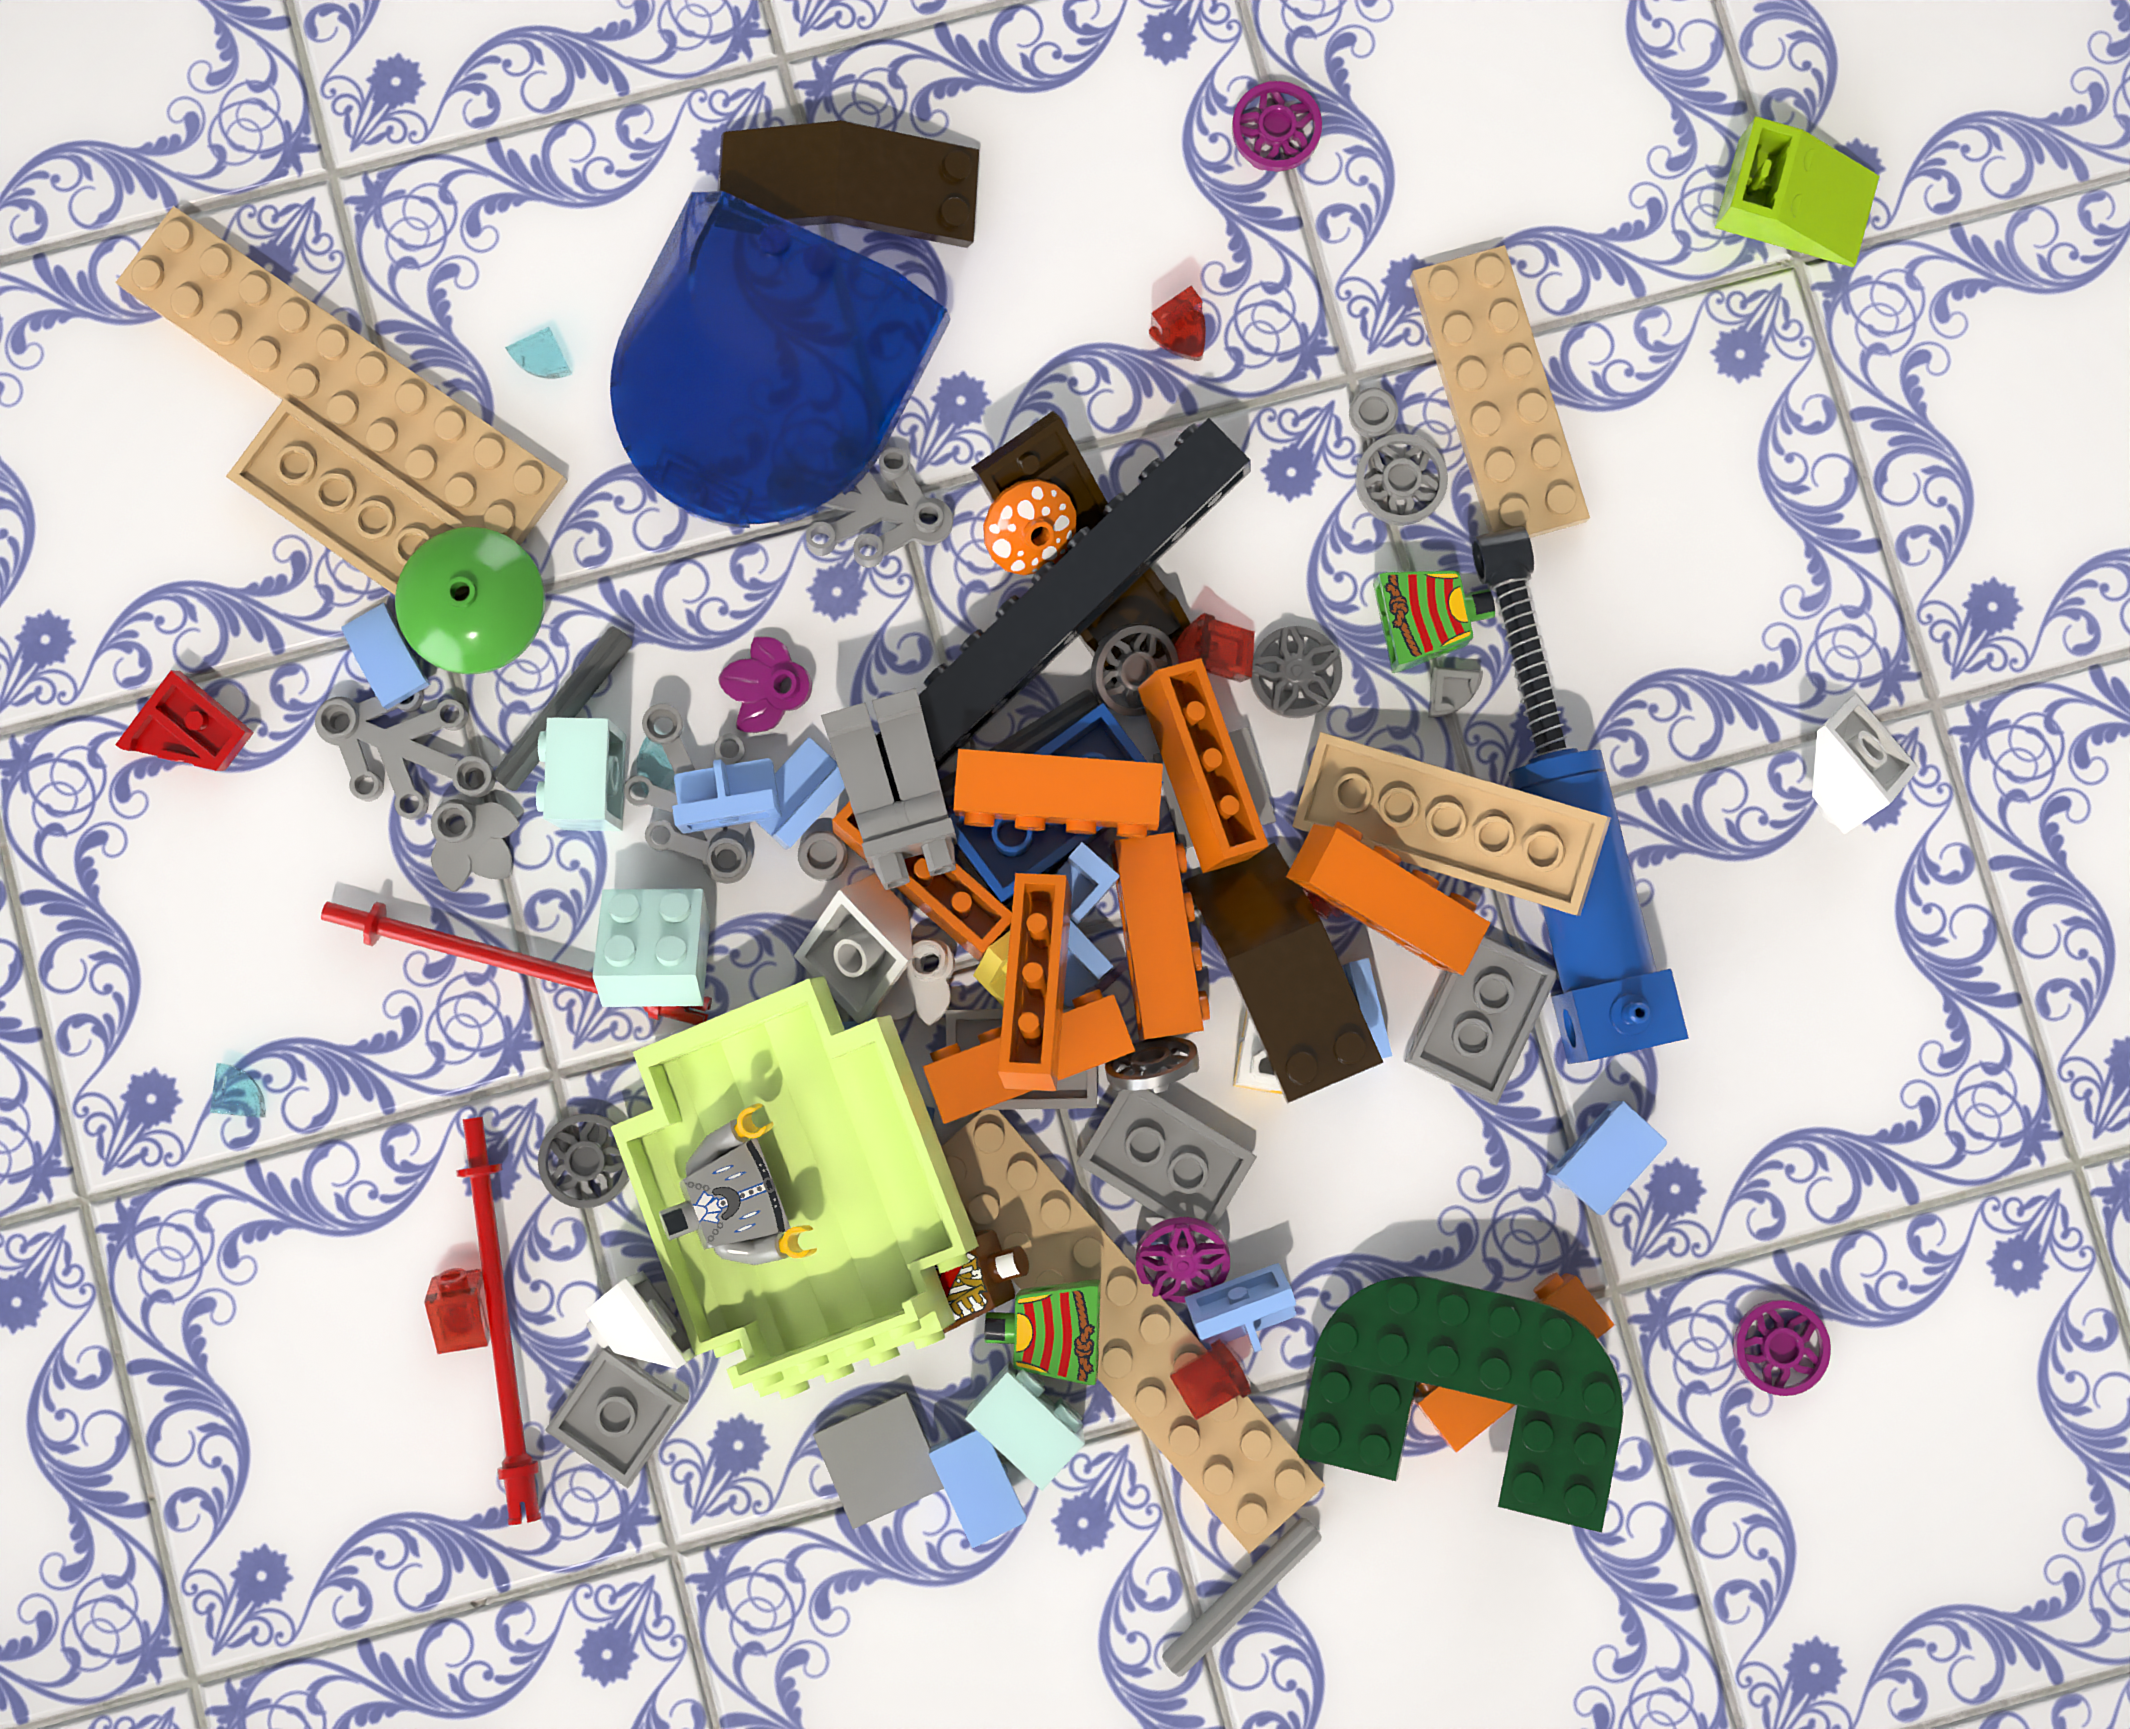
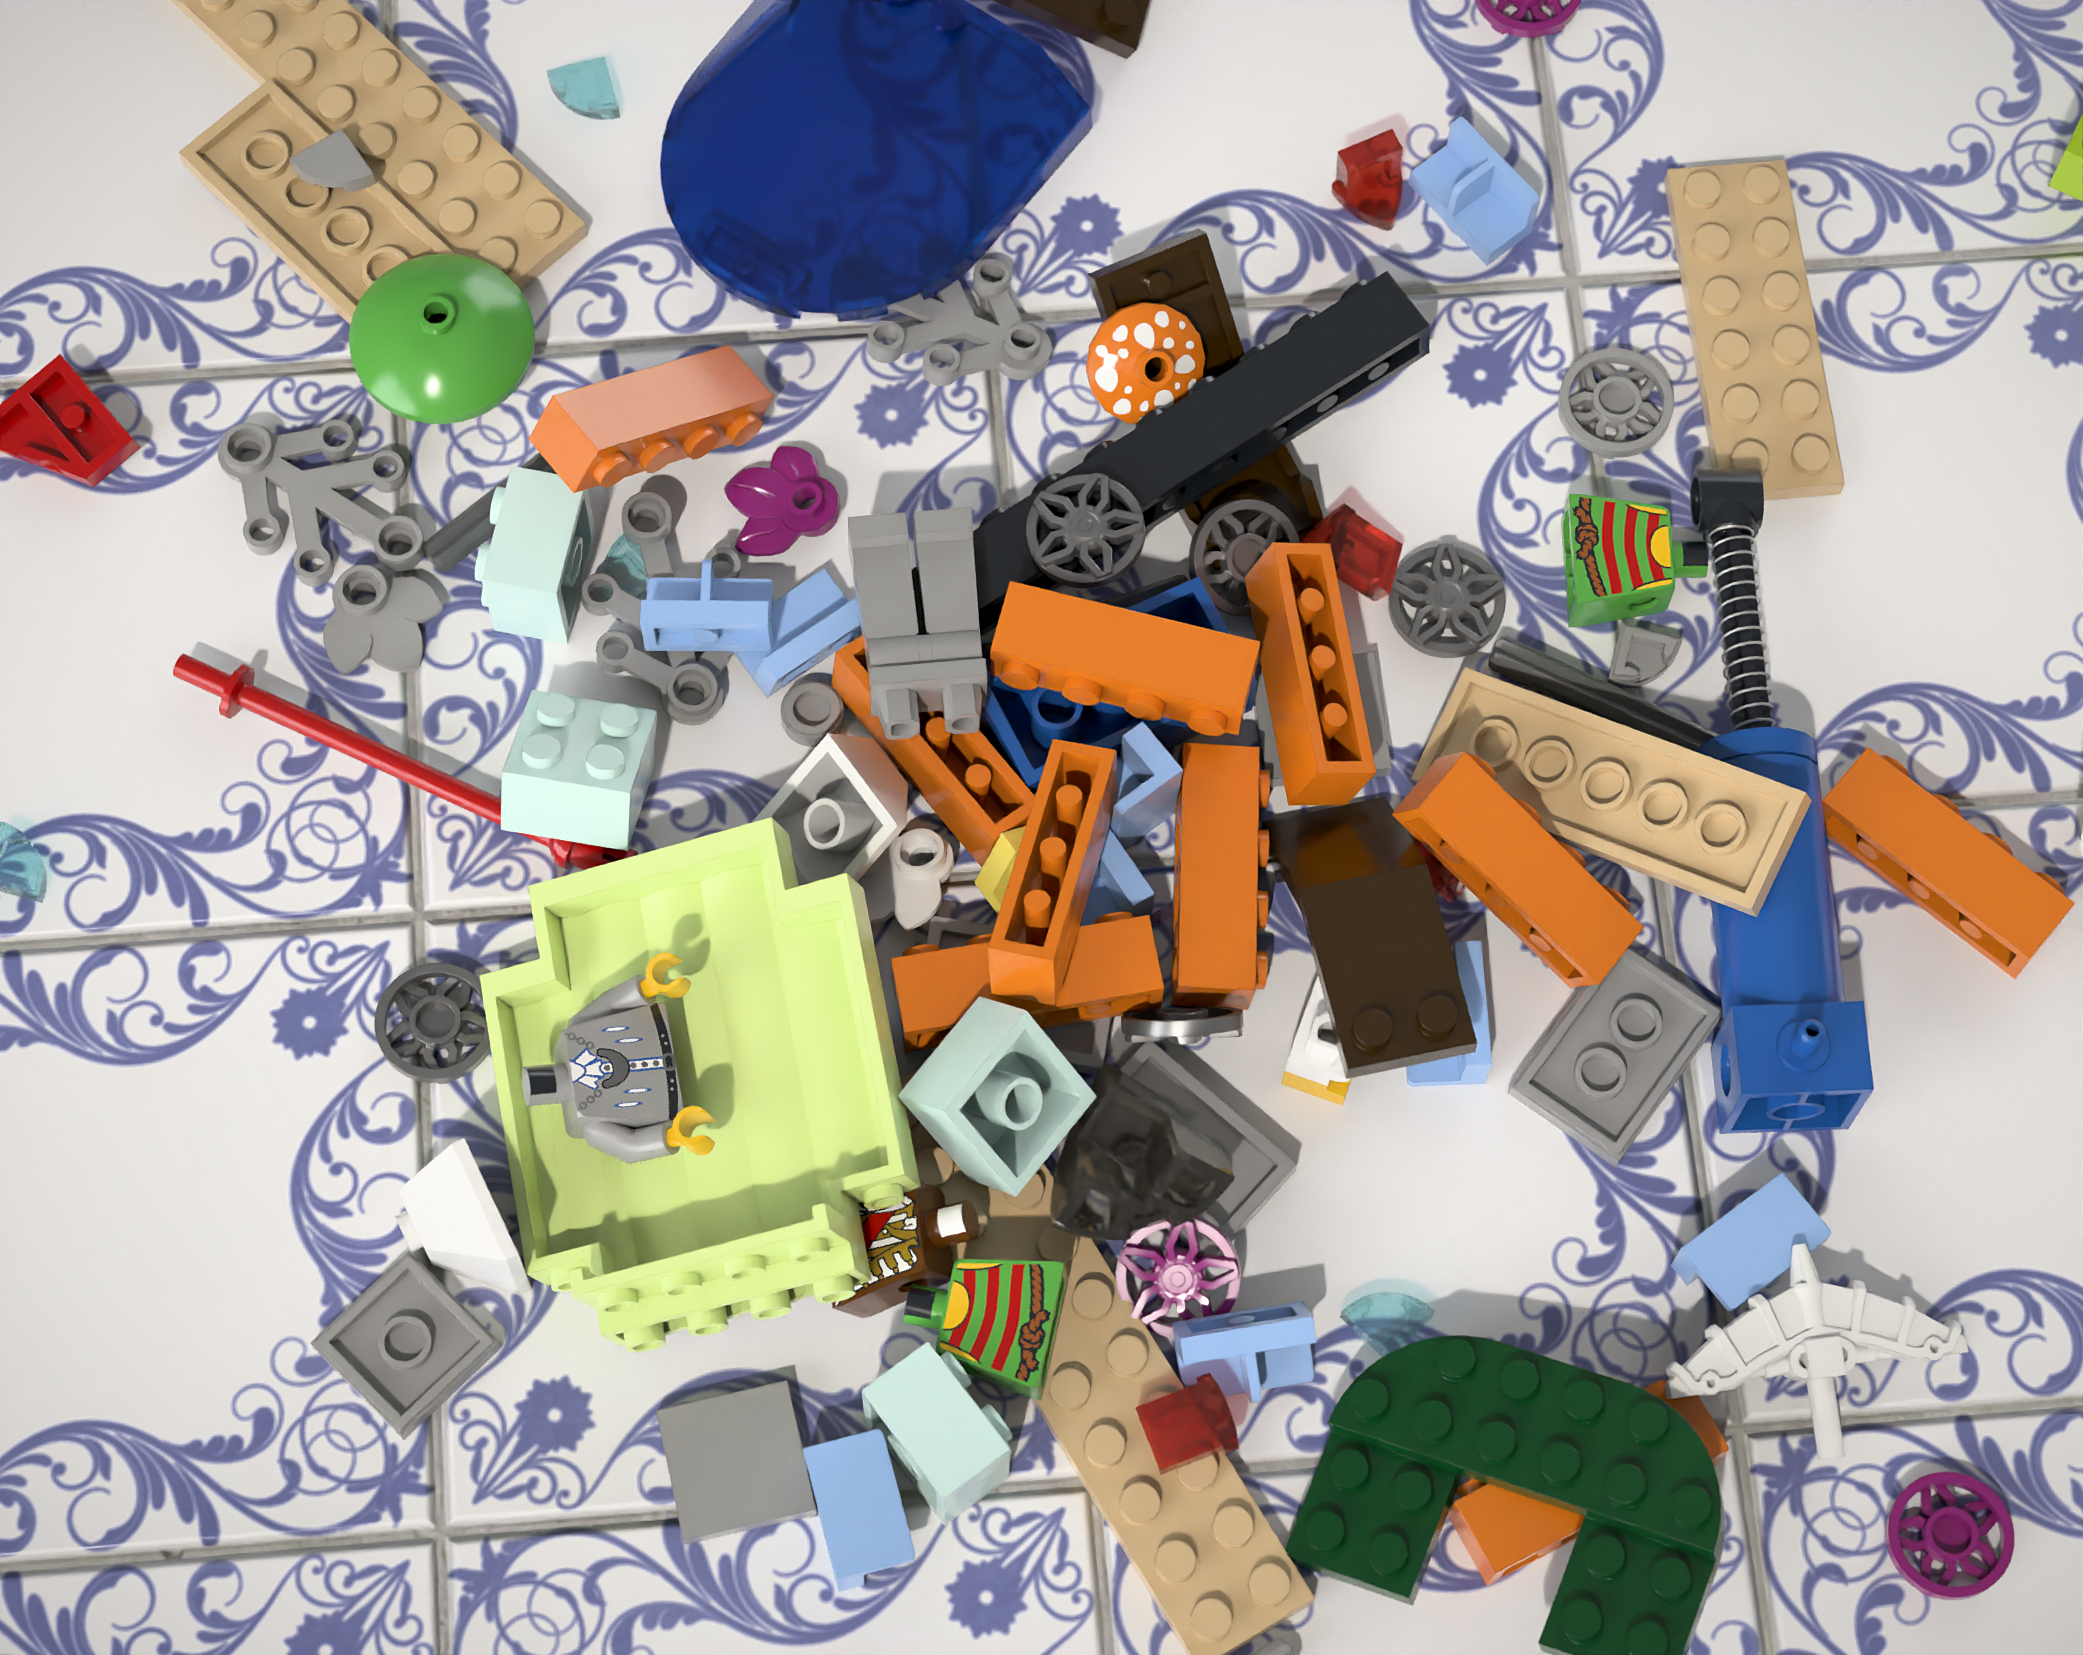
camera: 10 degrees right, 15 degrees down
light blue slope [341,603,431,710] -> none
clear red bracket [424,1268,490,1354] -> none
red bar [456,1117,541,1525] -> none
light grey tile [1349,388,1398,438] -> none
none -> light grey tile [289,129,376,191]
none -> orange brick [529,345,774,493]
none -> light aqua brick [898,996,1097,1197]
none -> flat silver wheel [1026,473,1145,588]
none -> clear smoke brick [1050,1062,1236,1240]
none -> clear light blue tile [1340,1292,1435,1357]
none -> light blue panel [1408,116,1540,266]
none -> dark grey axle [1488,636,1720,751]
none -> white bar [1665,1243,1968,1460]
none -> orange brick [1822,747,2075,979]

